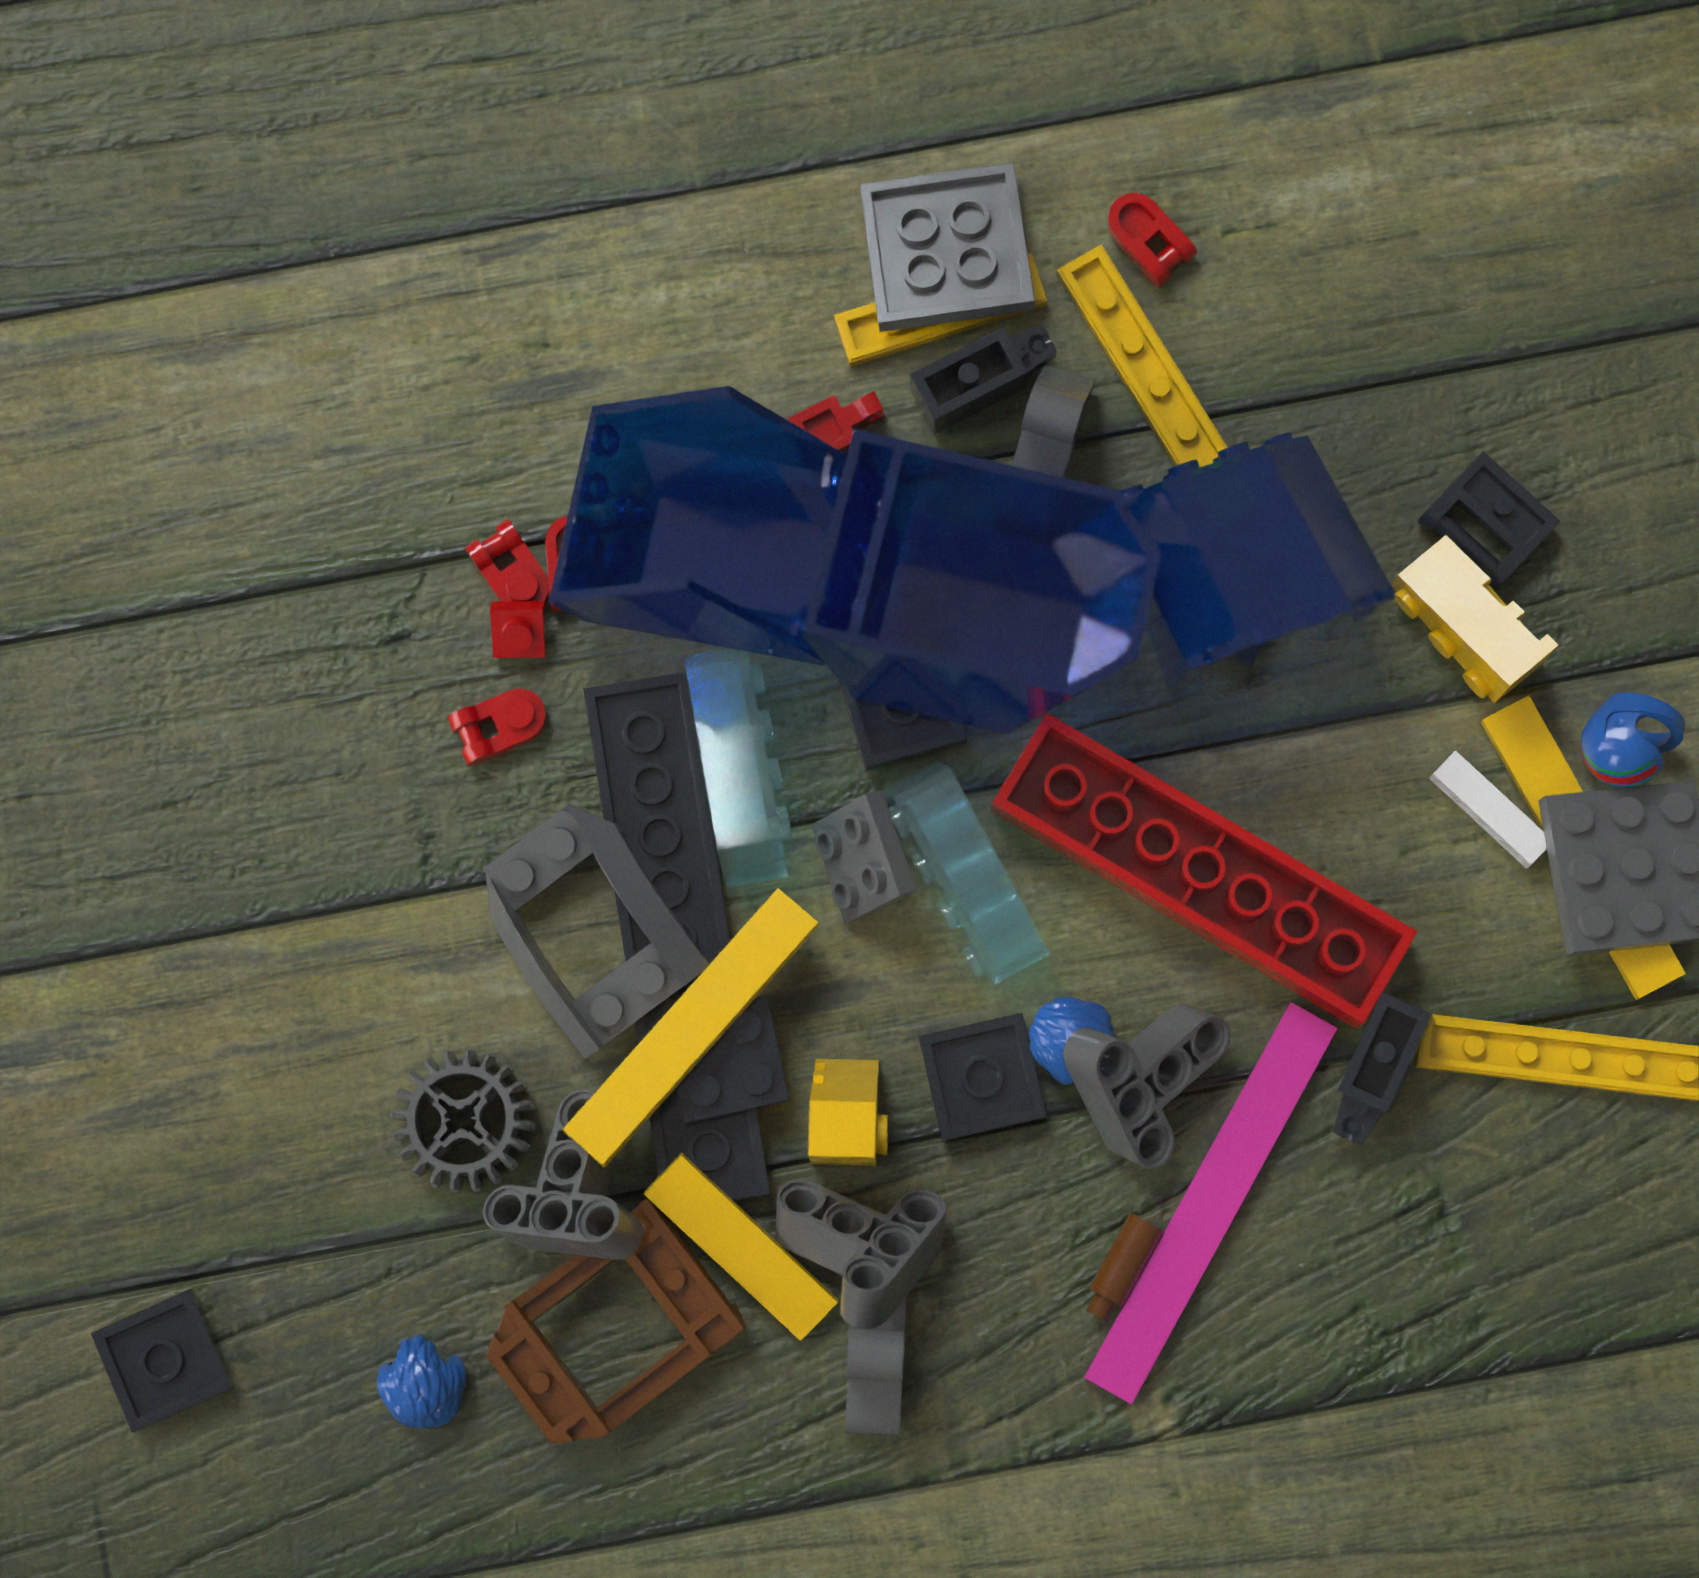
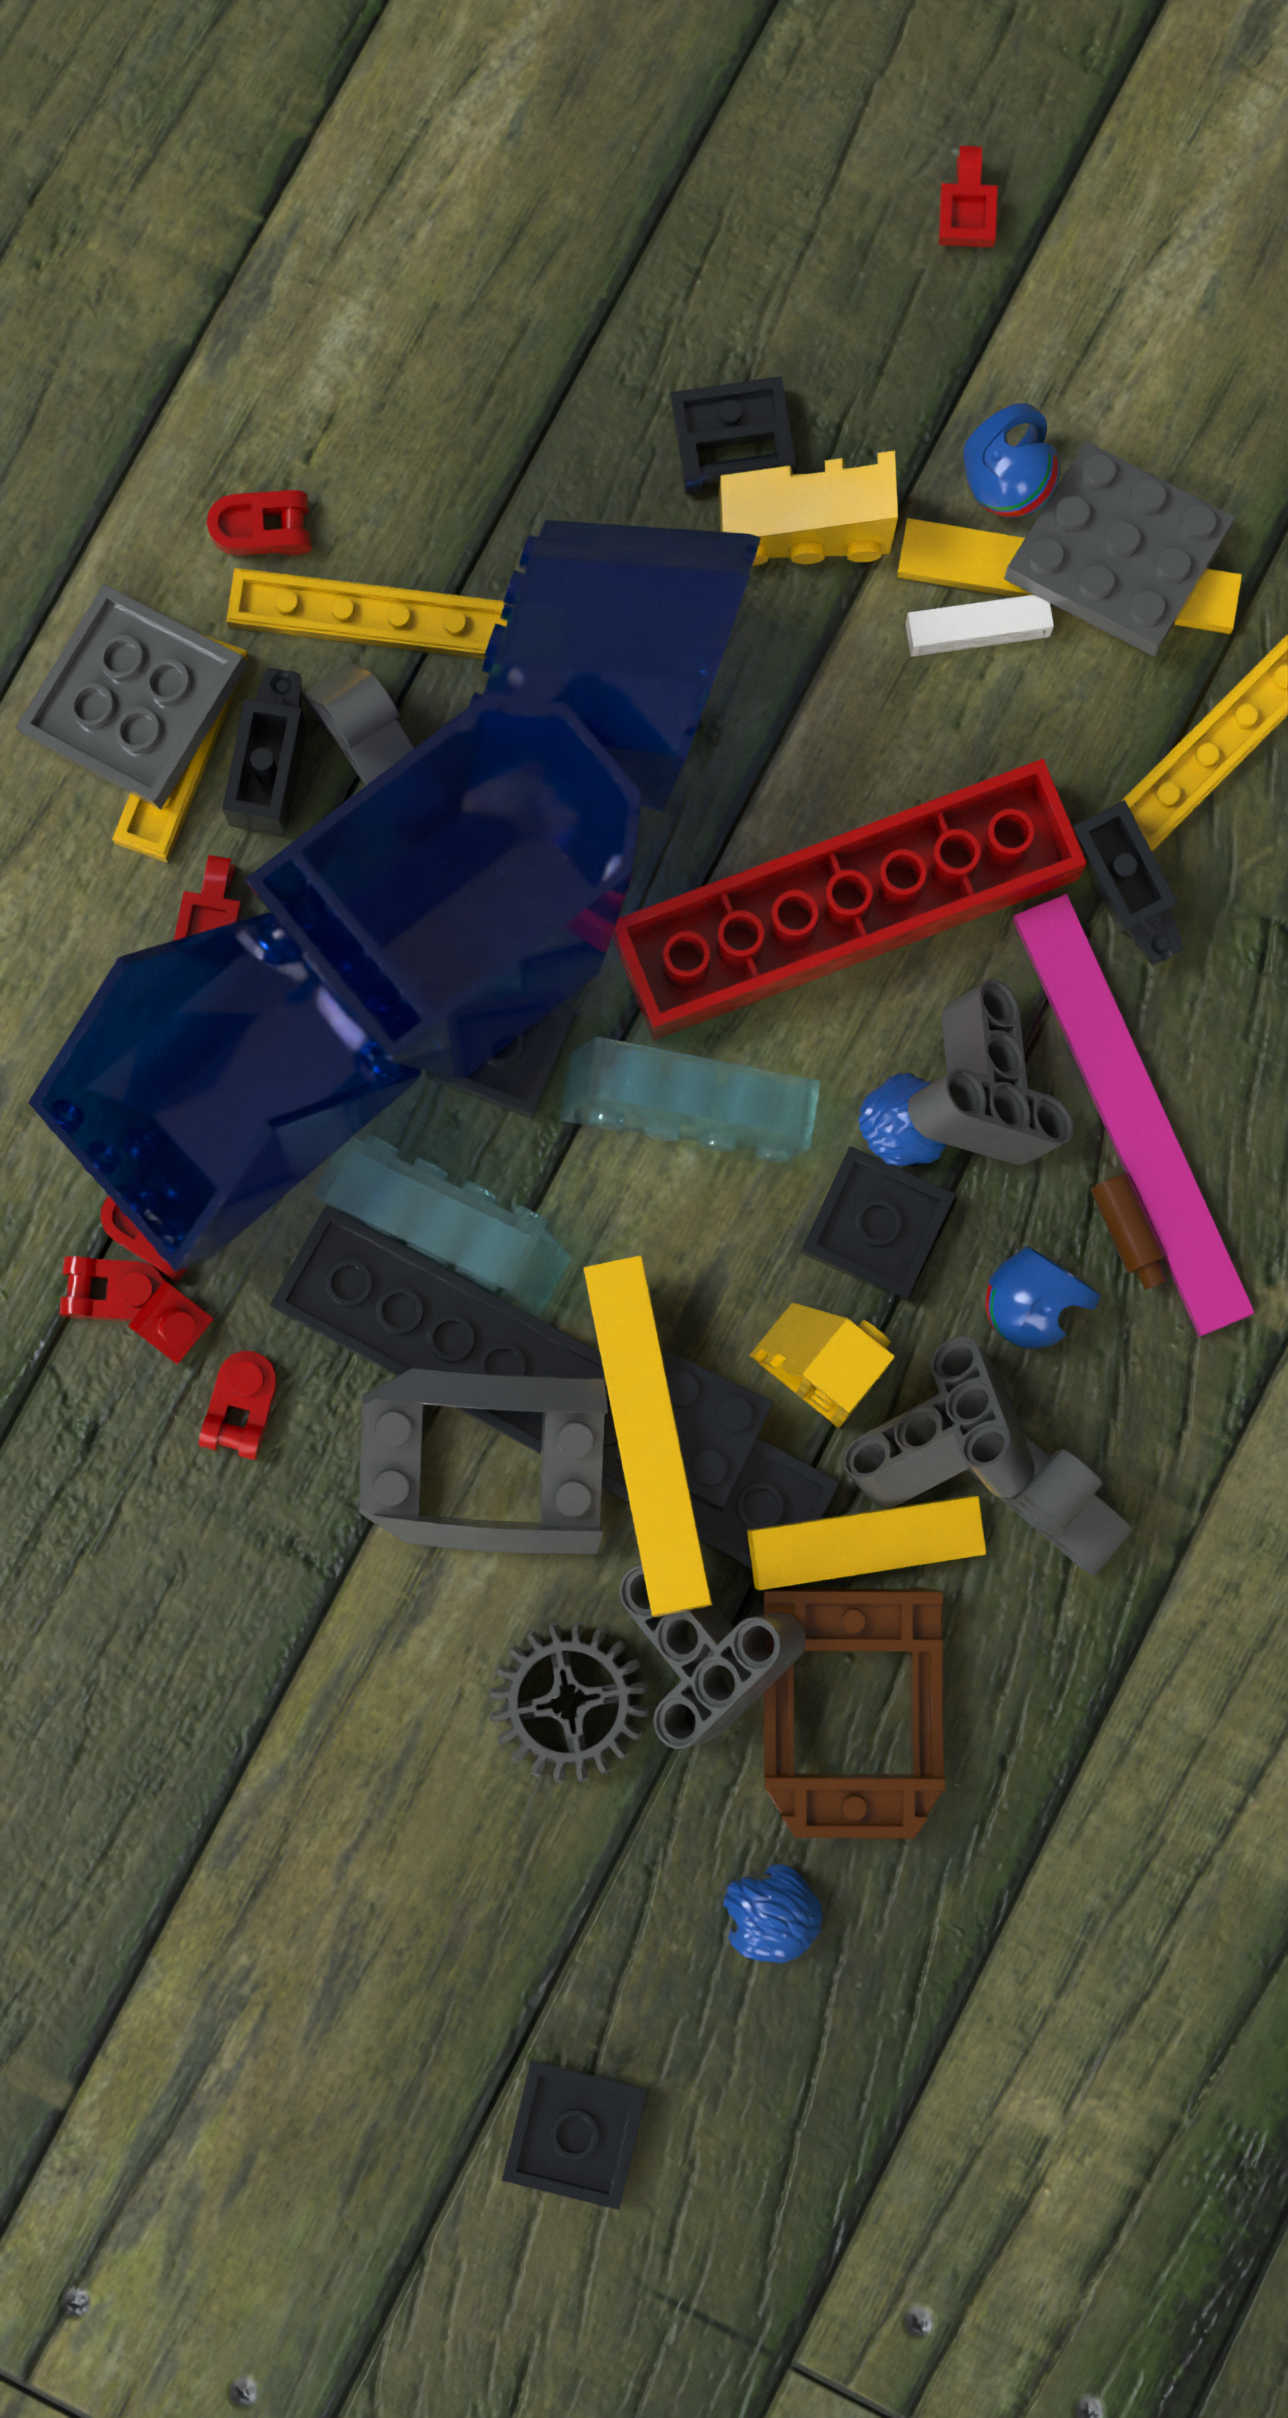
camera: 60 degrees left, 0 degrees up
dark grey plate [811,790,917,924] -> none
none -> blue helmet [984,1246,1102,1349]

